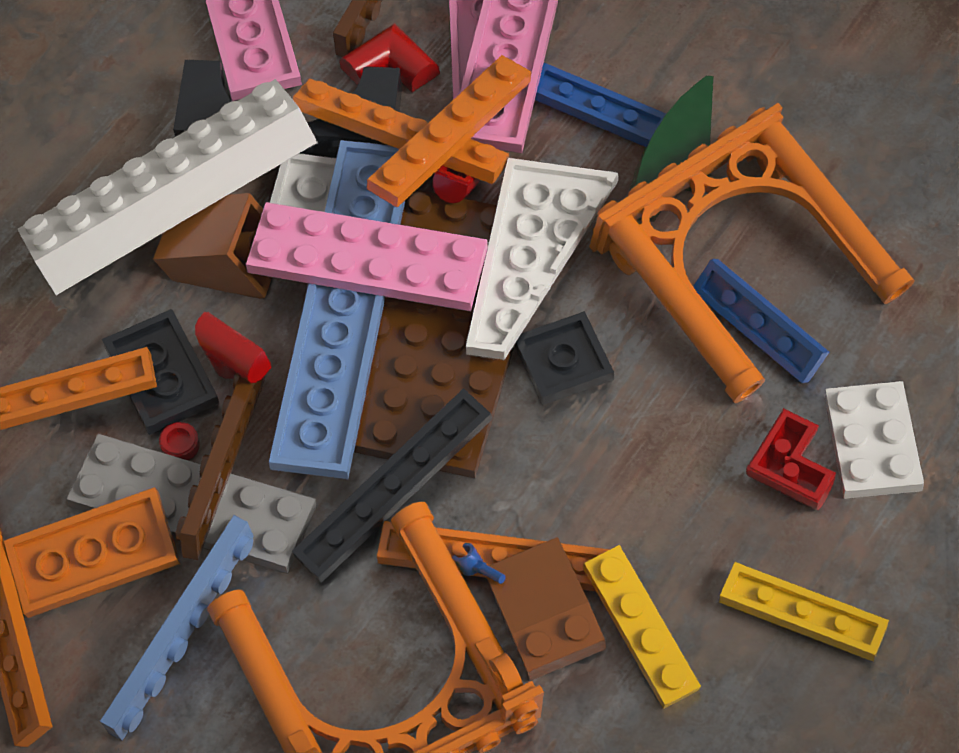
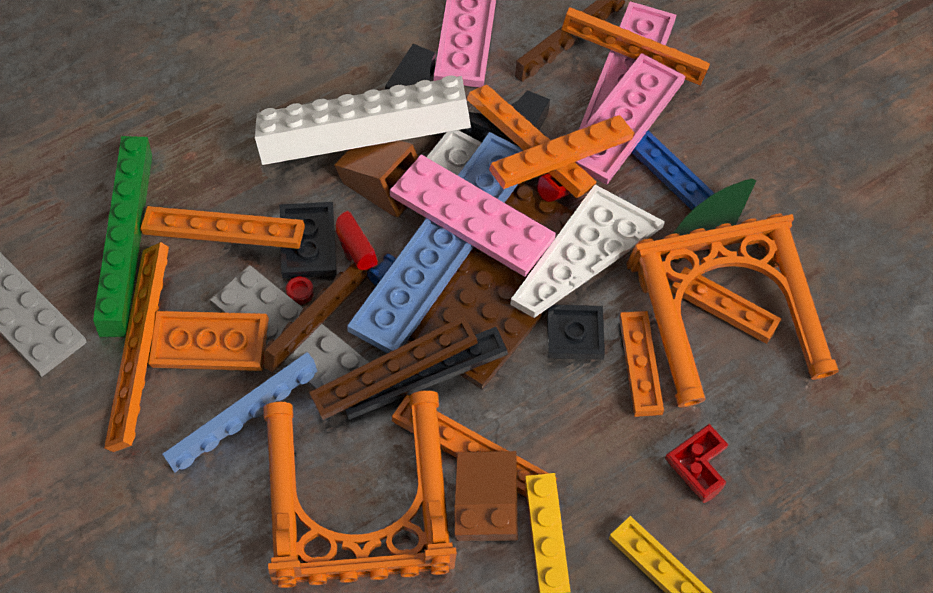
camera: 15 degrees right, 0 degrees up
red brick [339,23,440,93] -> none
blue hand [452,543,505,584] -> none
blue plate [693,259,830,383] -> none
white plate [824,381,924,499] -> none
none -> reddish brown plate [309,316,478,420]
none -> blue bush [367,254,396,286]
none -> orange plate [619,311,664,417]
none -> orange plate [671,267,781,344]

